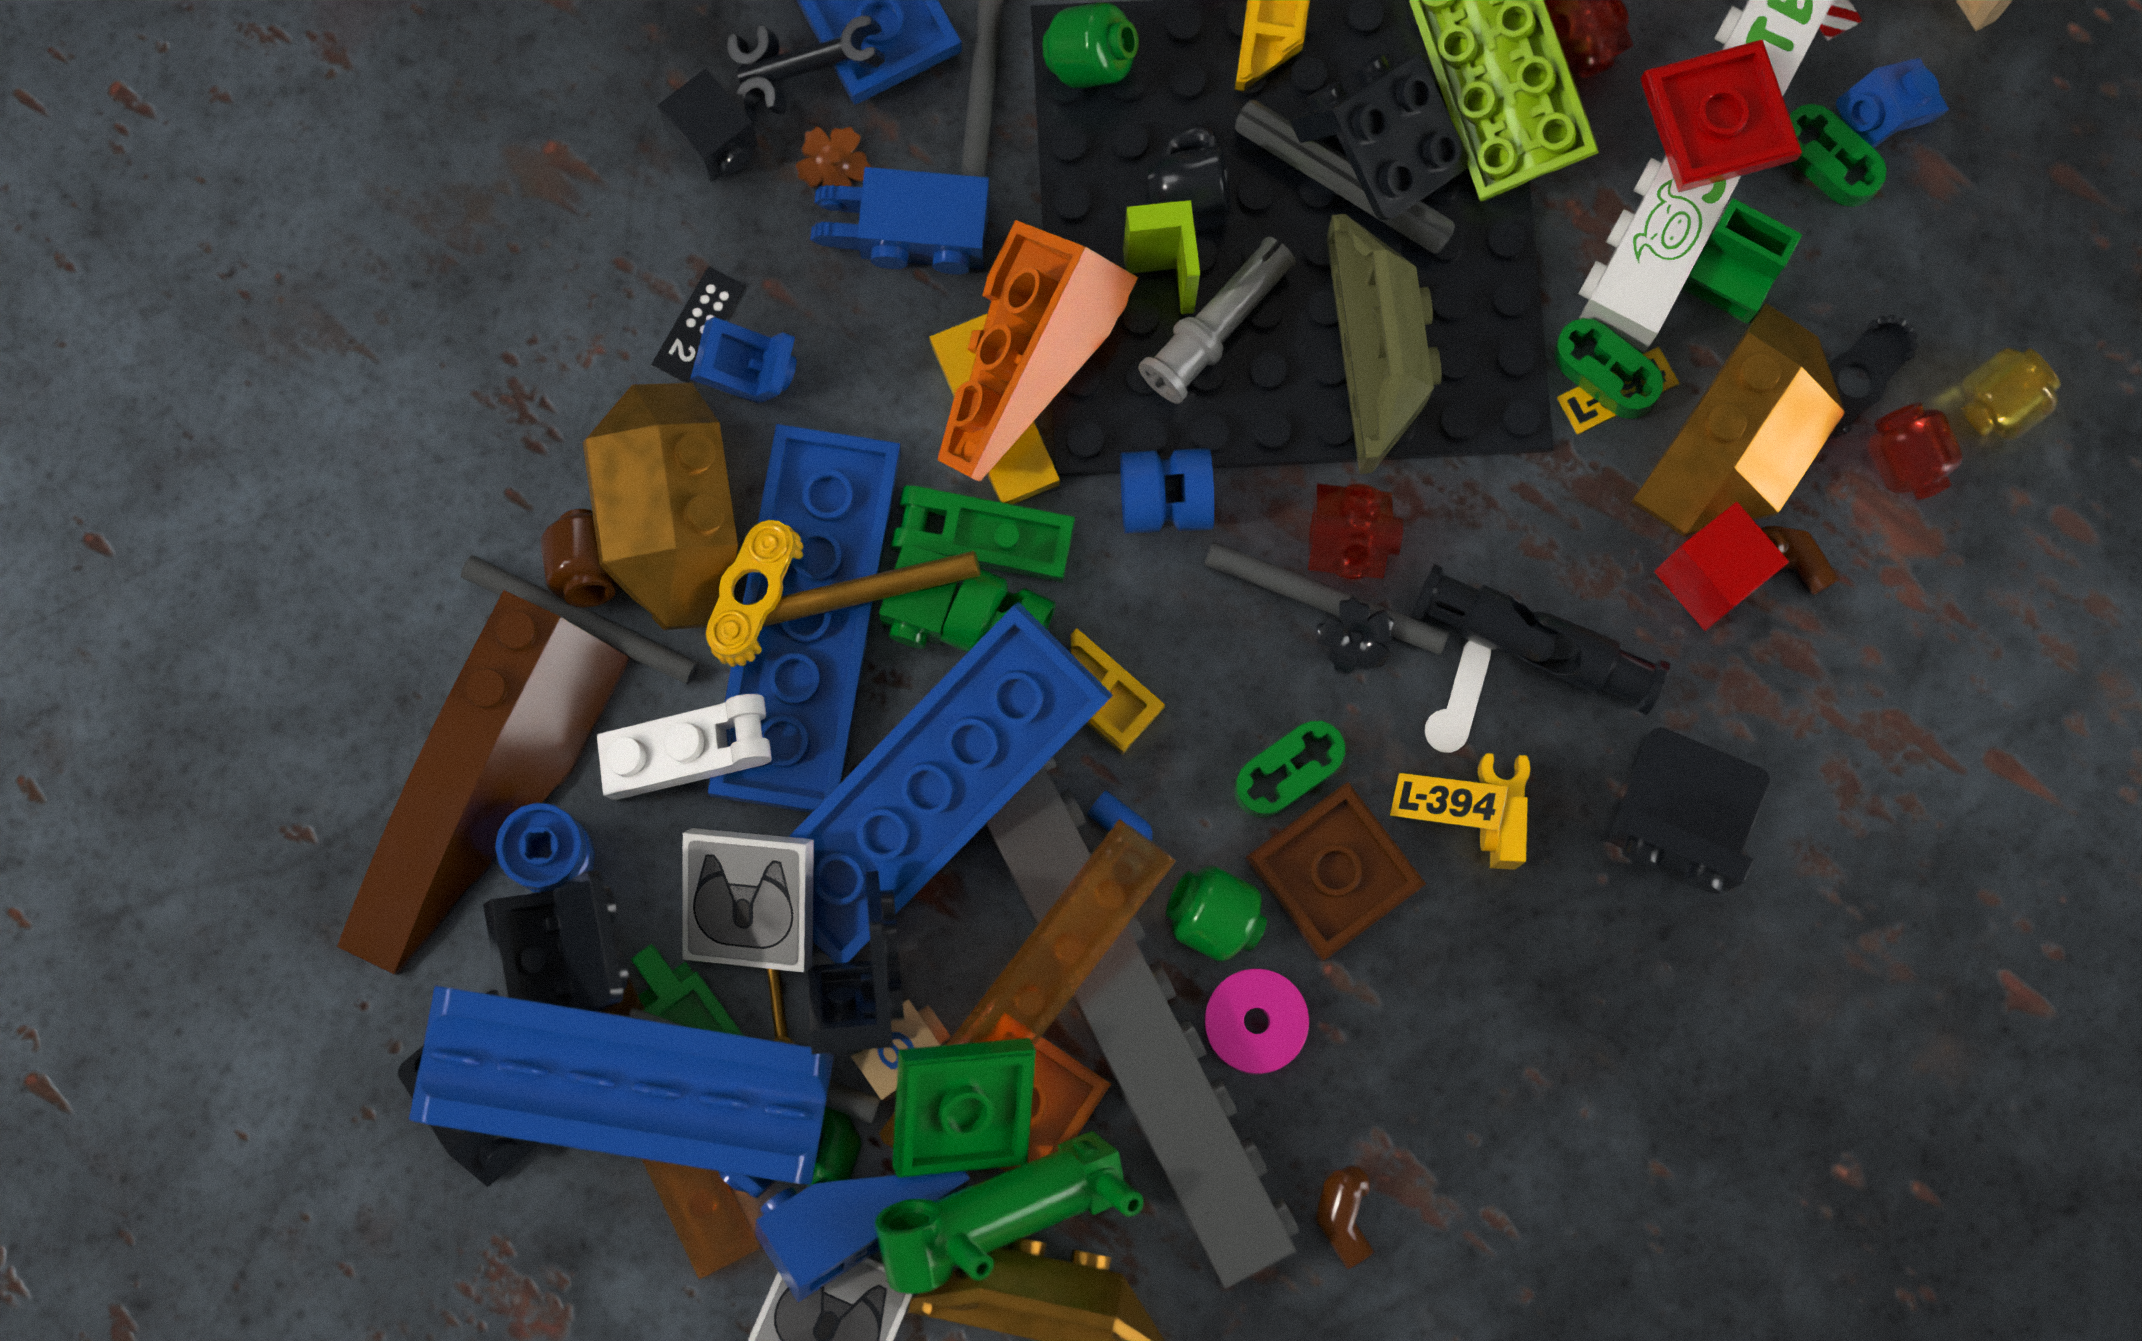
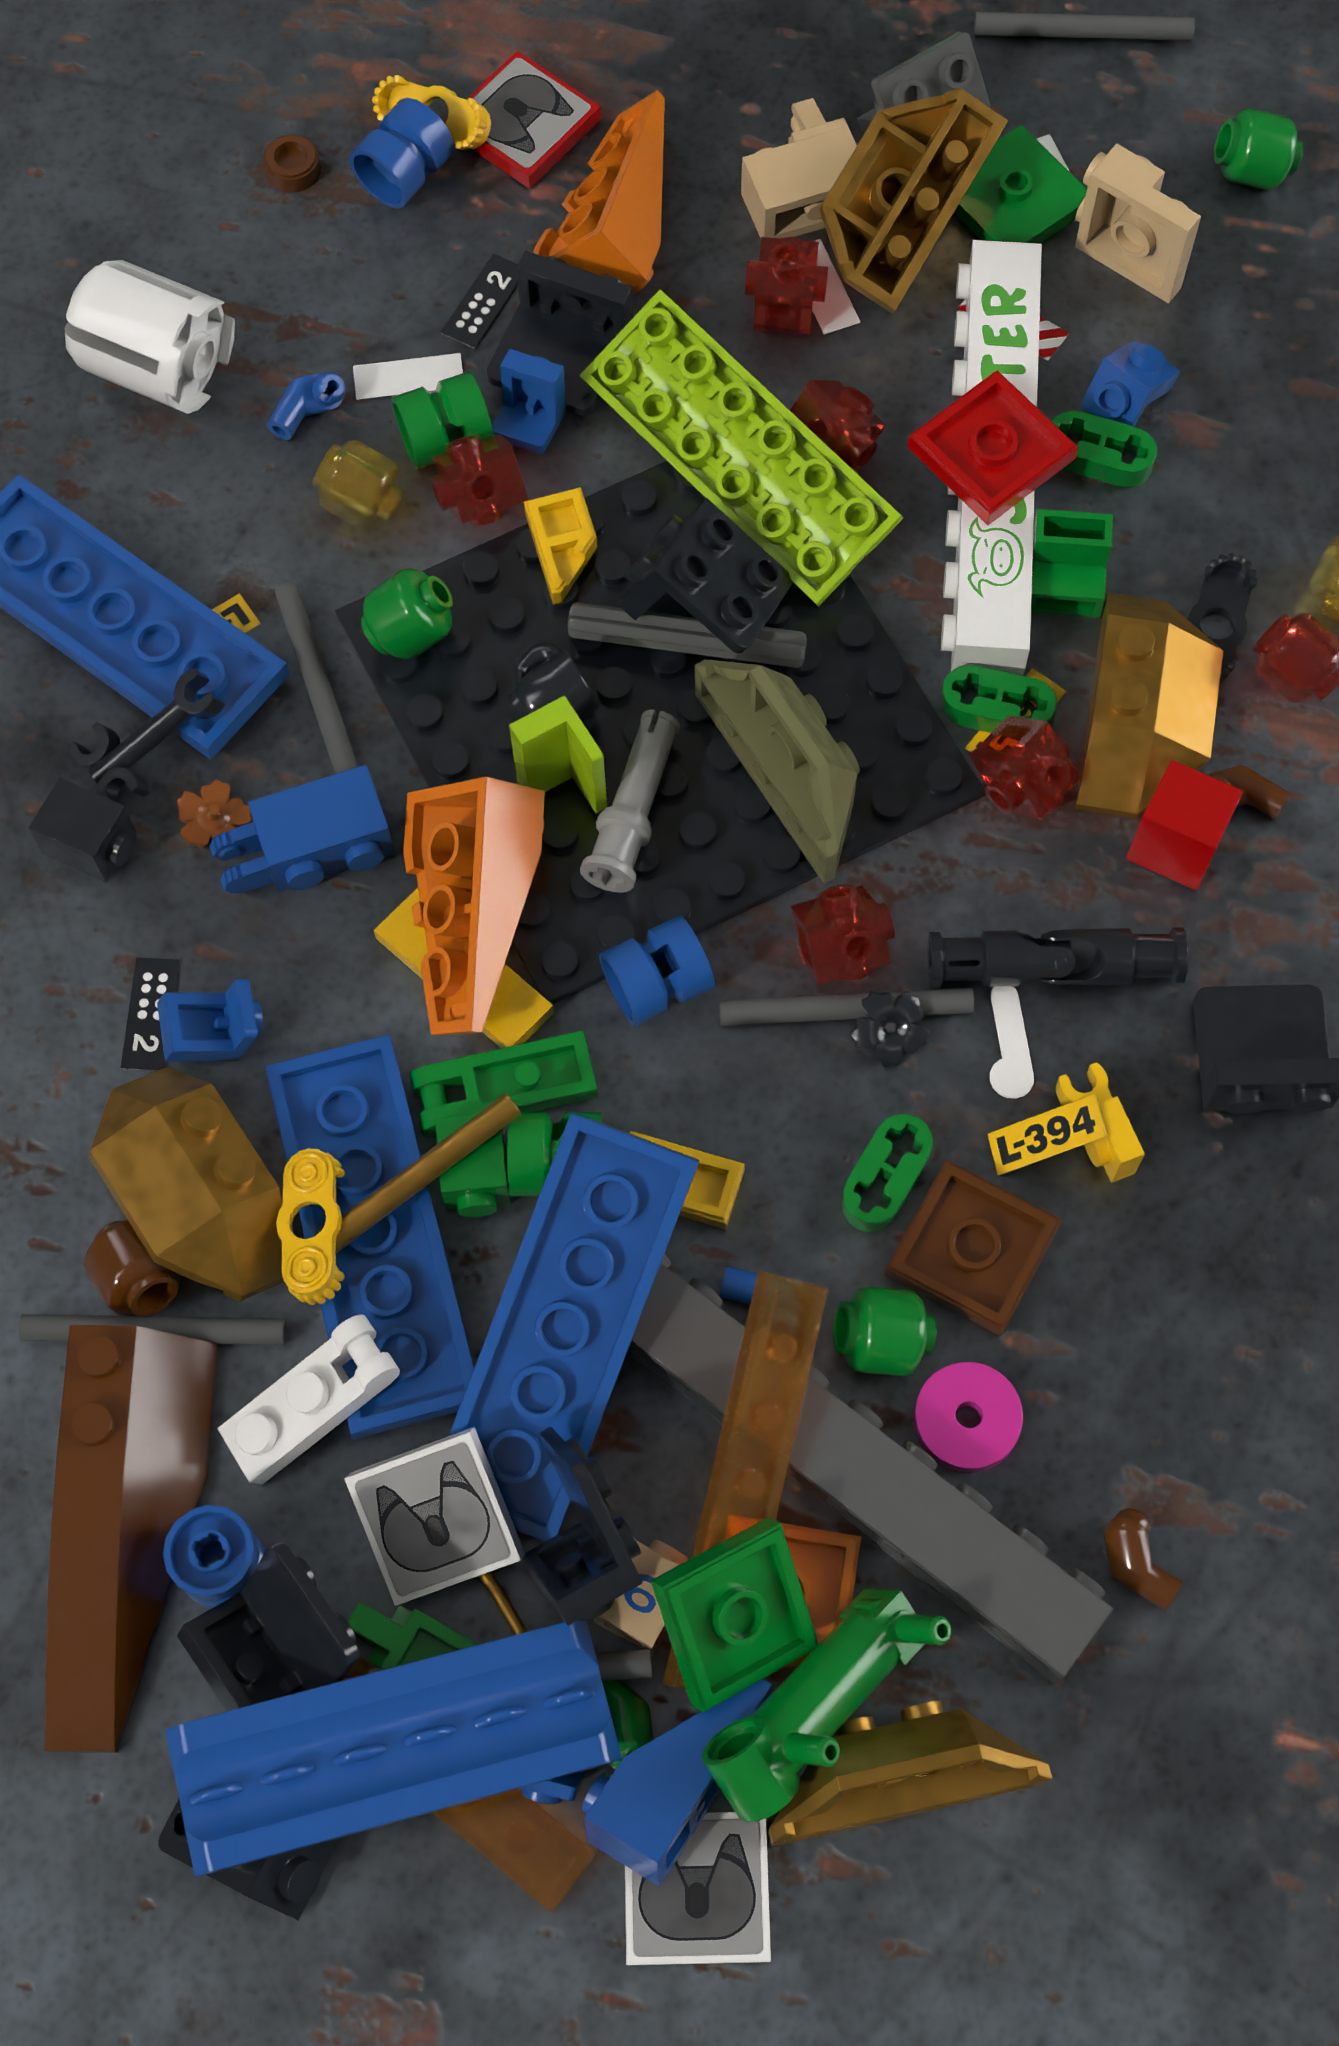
camera: 20 degrees left, 10 degrees down
none -> clear red brick [968,715,1081,819]

